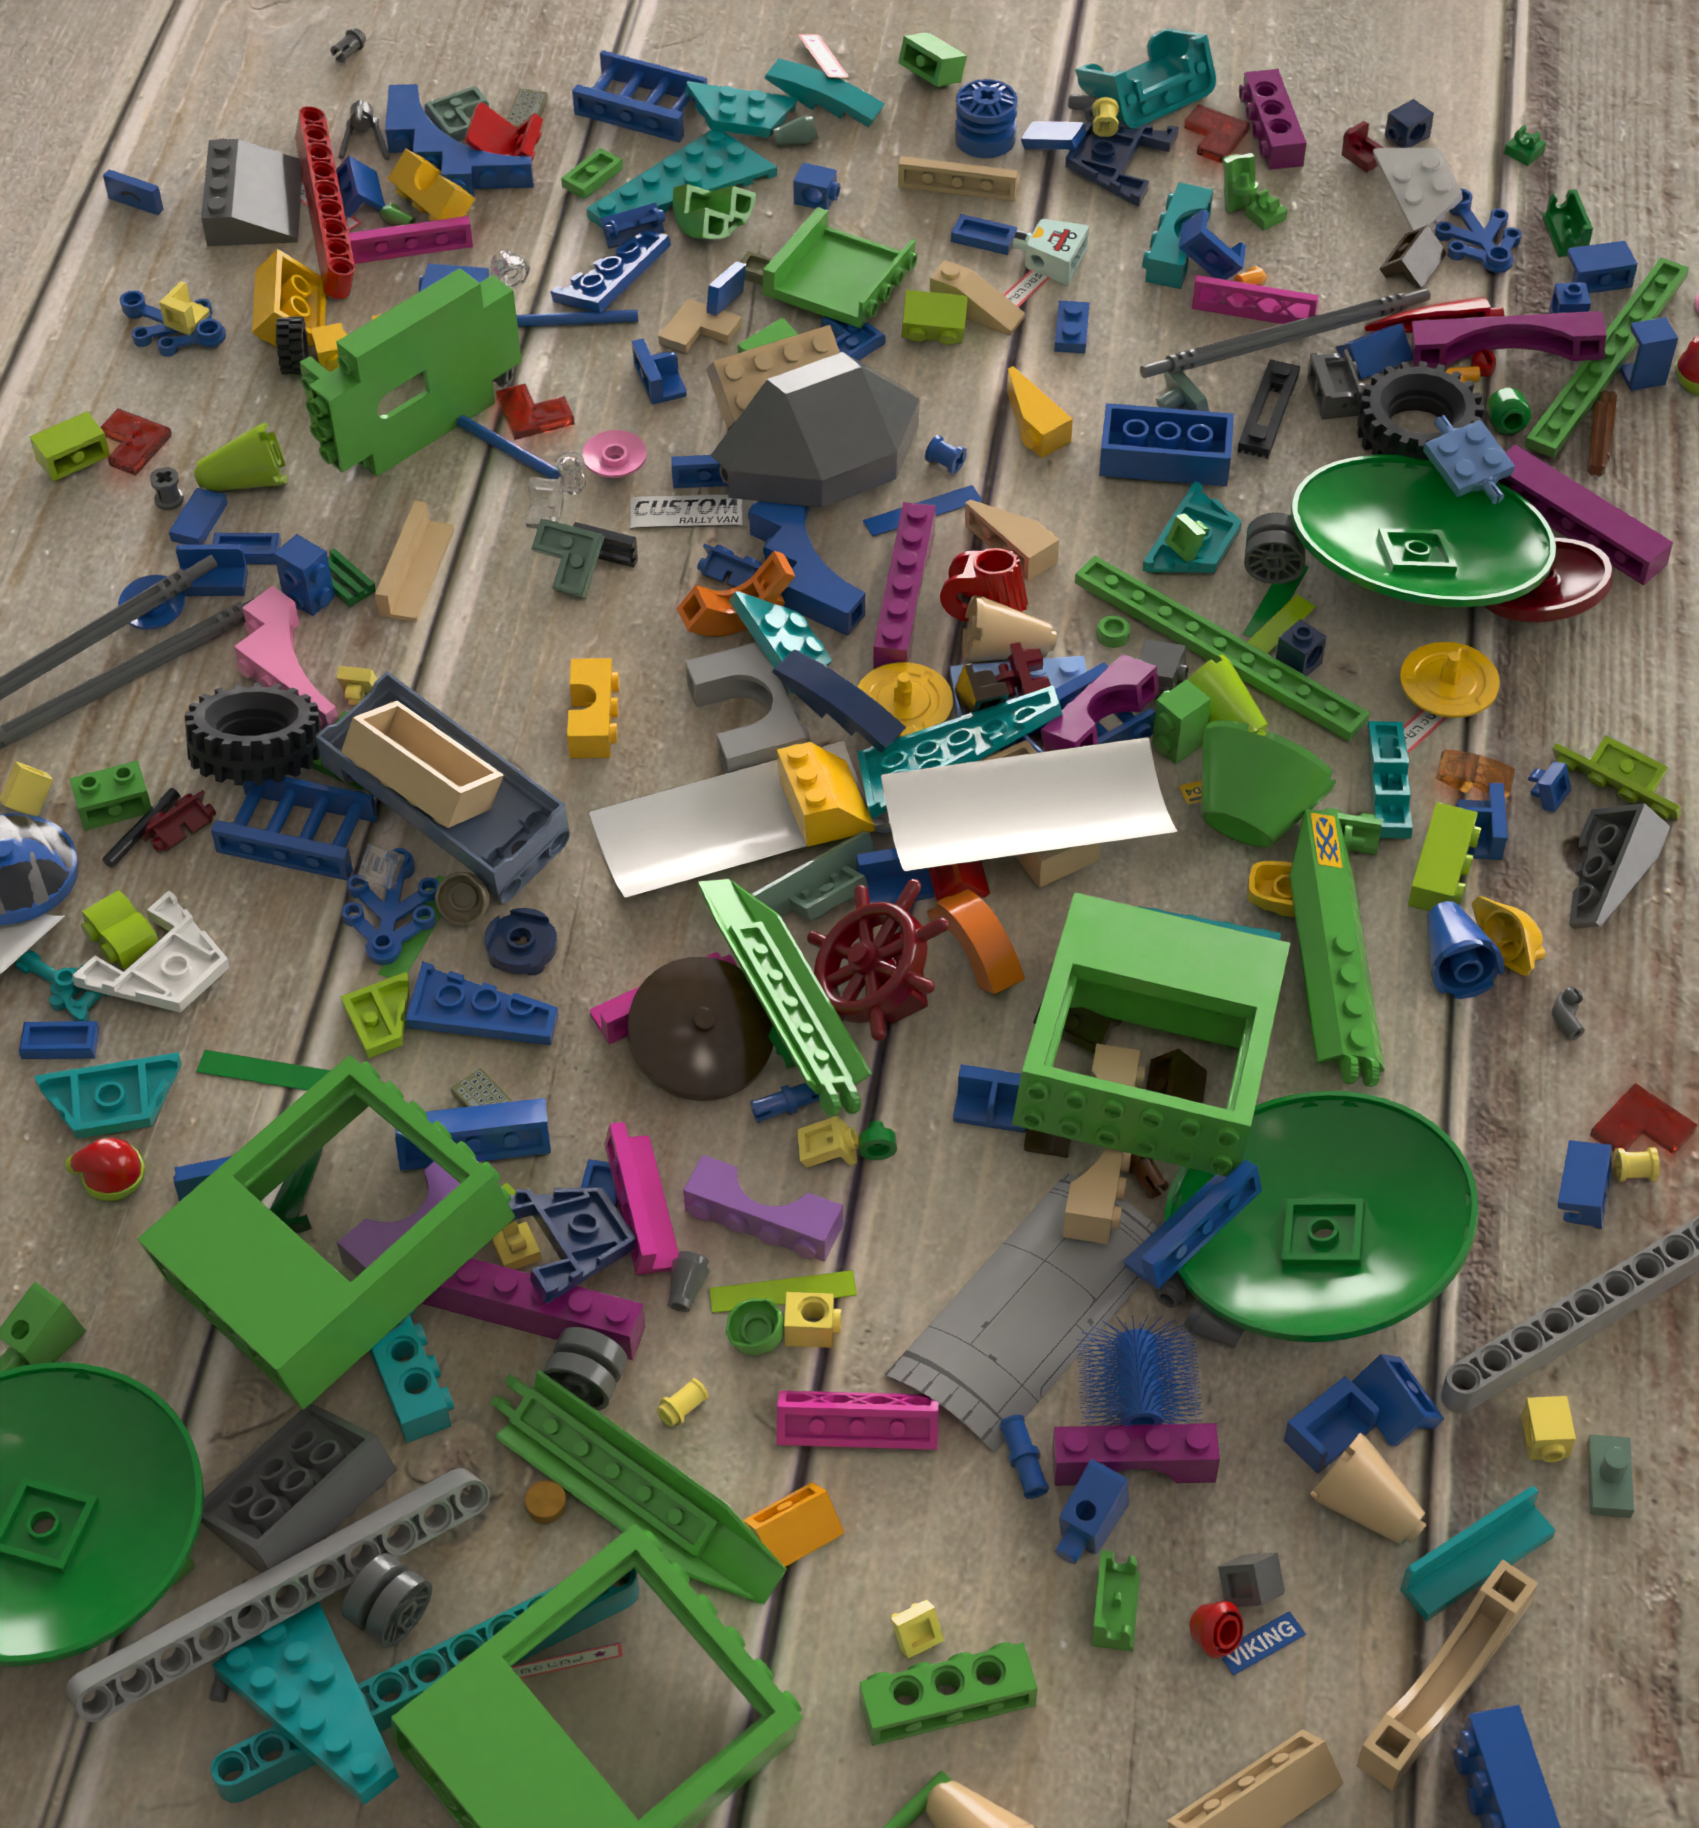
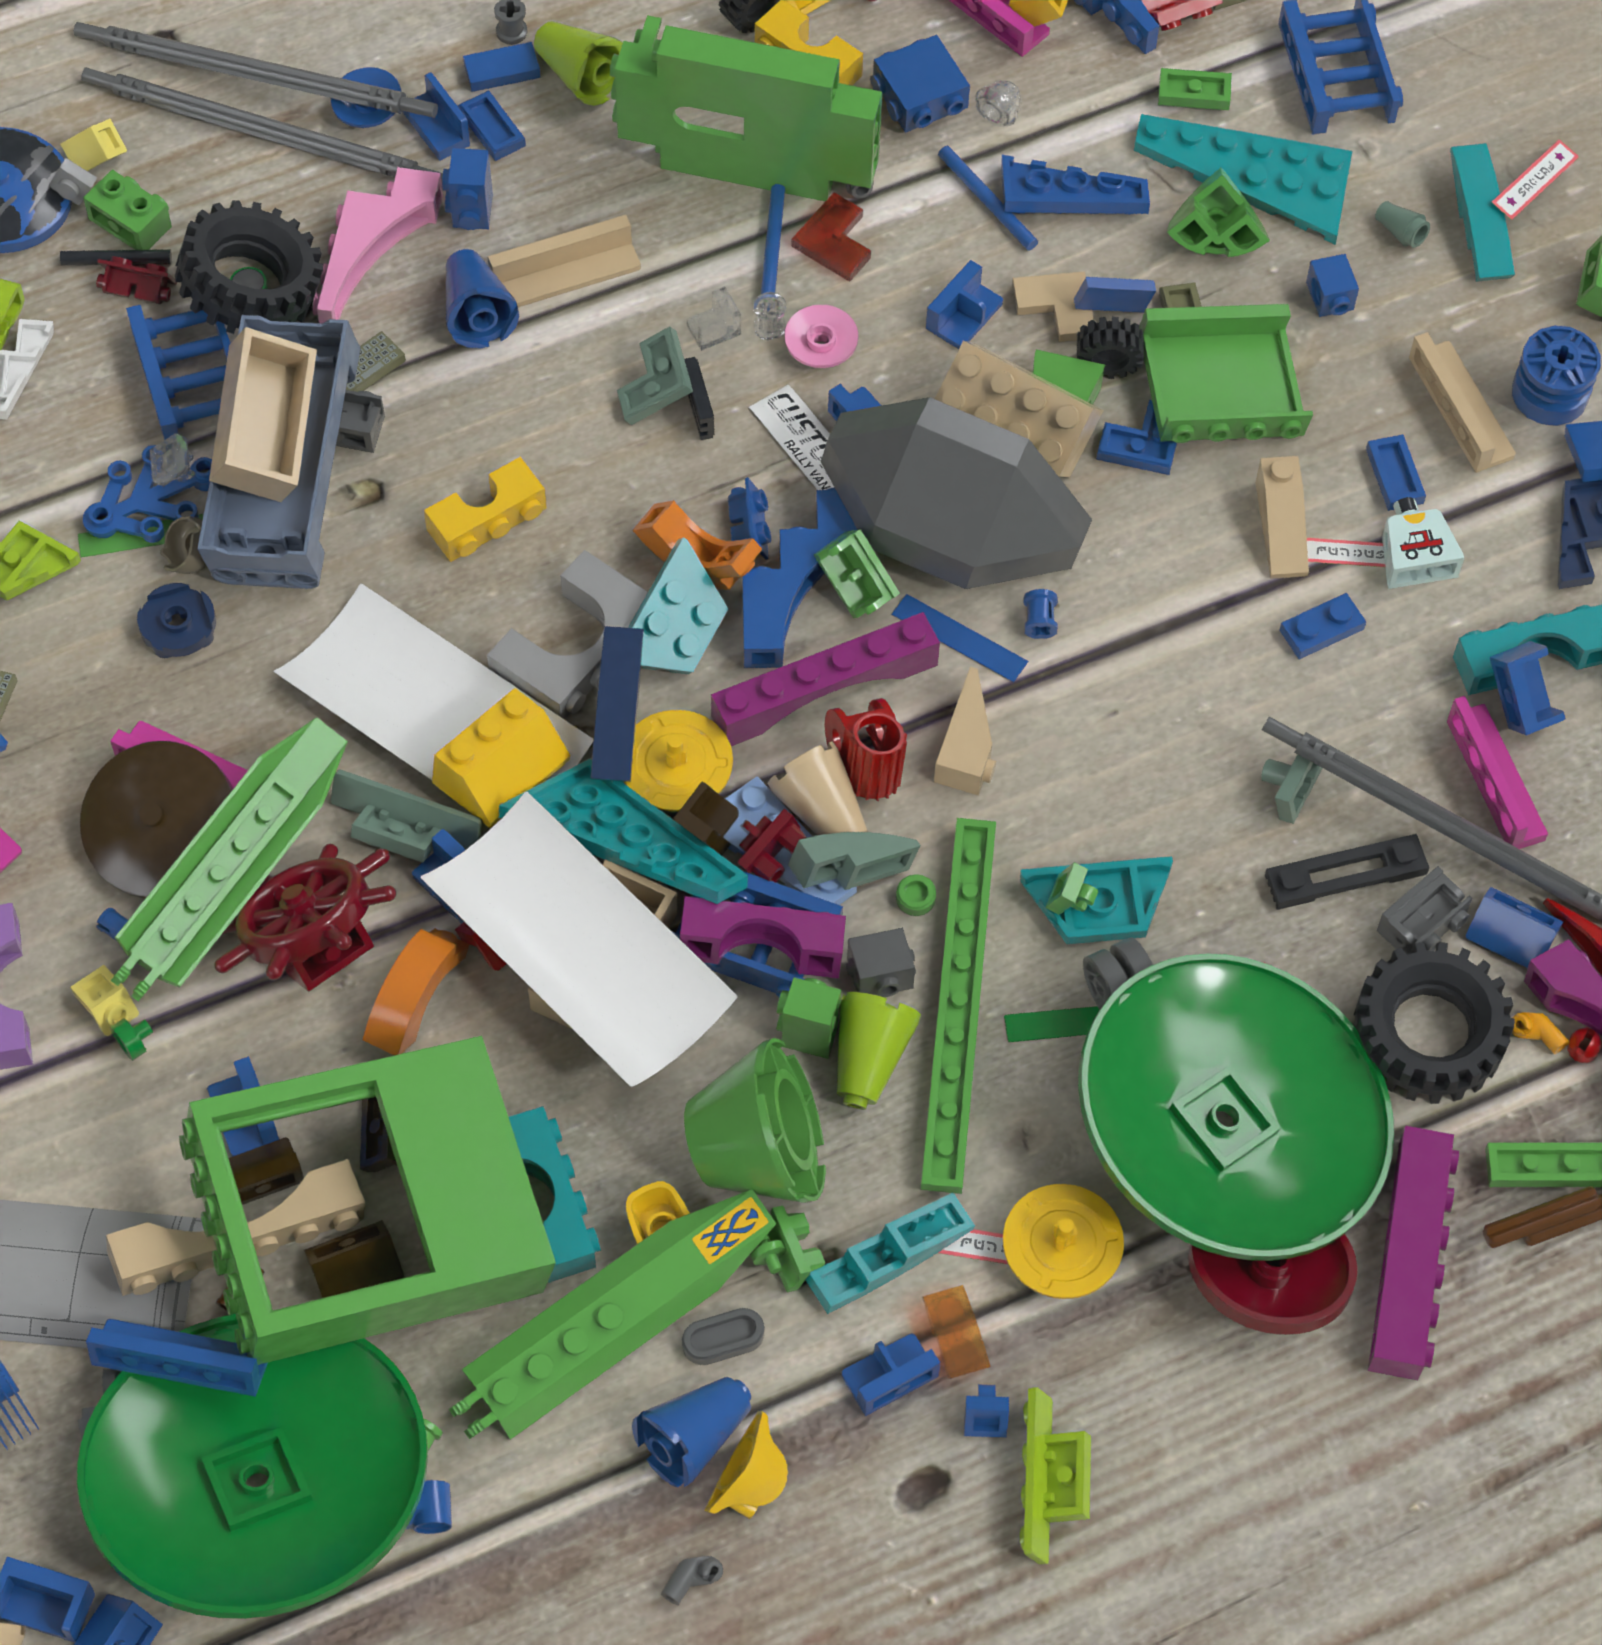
camera: 55 degrees right, 10 degrees up
green tile [328,548,376,607] -> none
light yellow tile [336,666,377,706] -> none
blue wing [406,961,559,1045] -> none
blue hinge [600,202,665,248] -> none
teal wing [685,81,797,138] -> none
lime brick [901,290,968,345] -> none
yellow slope [1007,366,1073,458] -> none
blue brick [1099,403,1234,486] -> none
light orange arm [1234,266,1267,286] -> none
lime sticker [1247,594,1317,654] -> none
dark blue brick [1276,619,1327,676] -> none
lime brick [1408,802,1481,911] -> none
medium blue plate [1423,415,1515,504] -> none
green head [1486,387,1531,435] -> none
dark grey wedge [1569,803,1670,929] -> none
none -> light grey plate [49,158,97,206]
none -> blue cone [446,249,520,348]
none -> dark grey tile [682,1308,765,1365]
none -> sand green slope [788,832,921,890]
none -> bright green hinge [813,529,900,619]
none -> black tyre [1077,316,1144,379]

